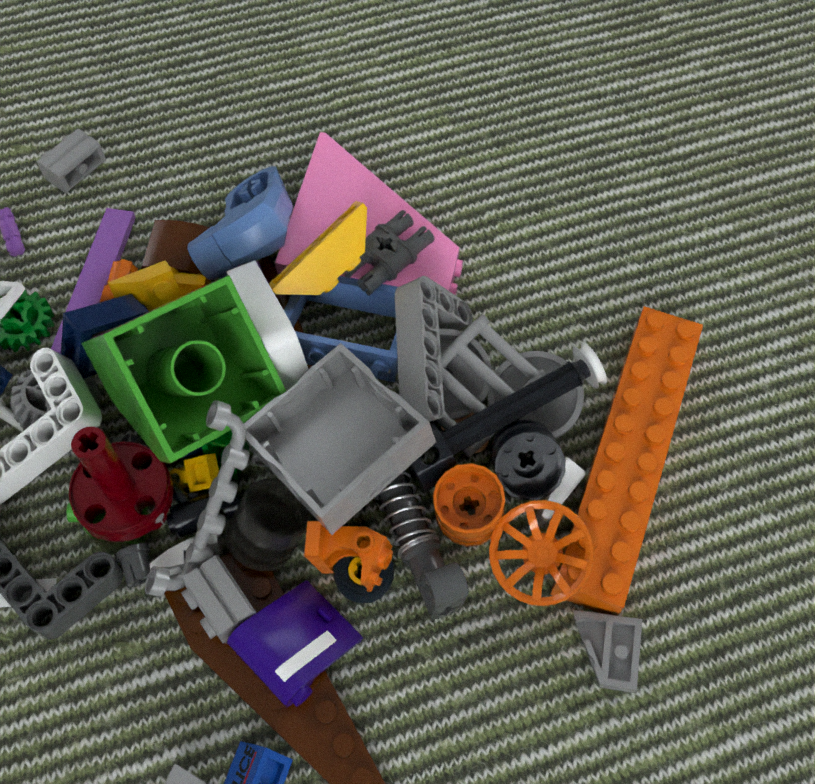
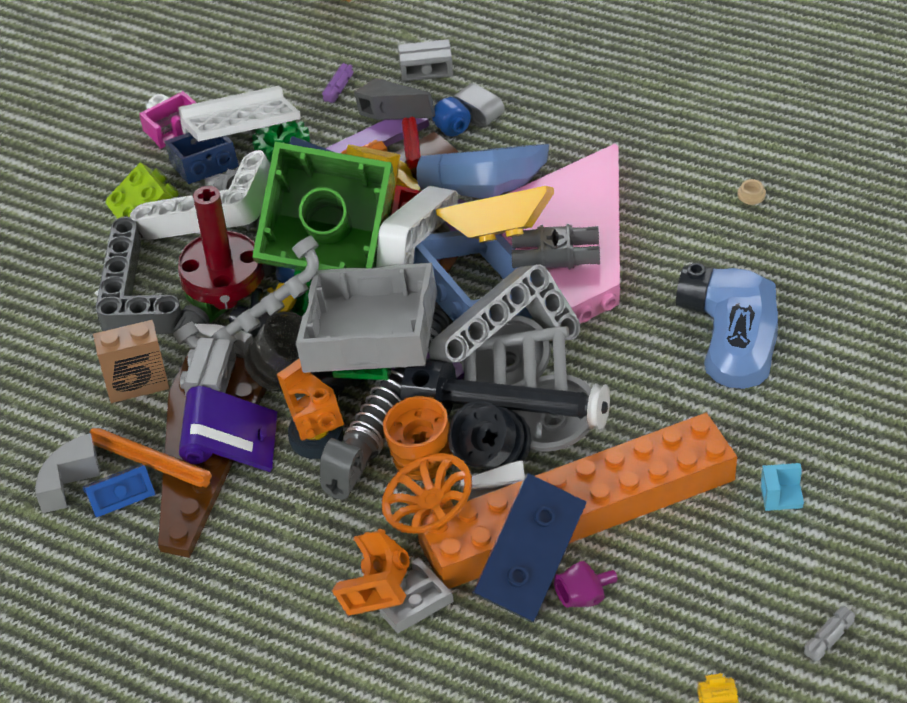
camera: 50 degrees right, 15 degrees down
none -> orange axle [89,428,212,487]
none -> medium nougat panel [93,320,169,403]
none -> orange tile [332,529,410,616]
none -> dark grey slope [354,78,435,120]
none -> red axle [402,116,421,170]
none -> blue head [432,97,471,137]
none -> light grey beam [453,83,505,128]
none -> dark blue plate [472,473,587,623]
none -> magenta piece [554,561,618,608]
none -> medium blue piece [676,263,778,389]
none -> tan plate [738,179,766,205]
none -> medium azure panel [760,463,804,511]

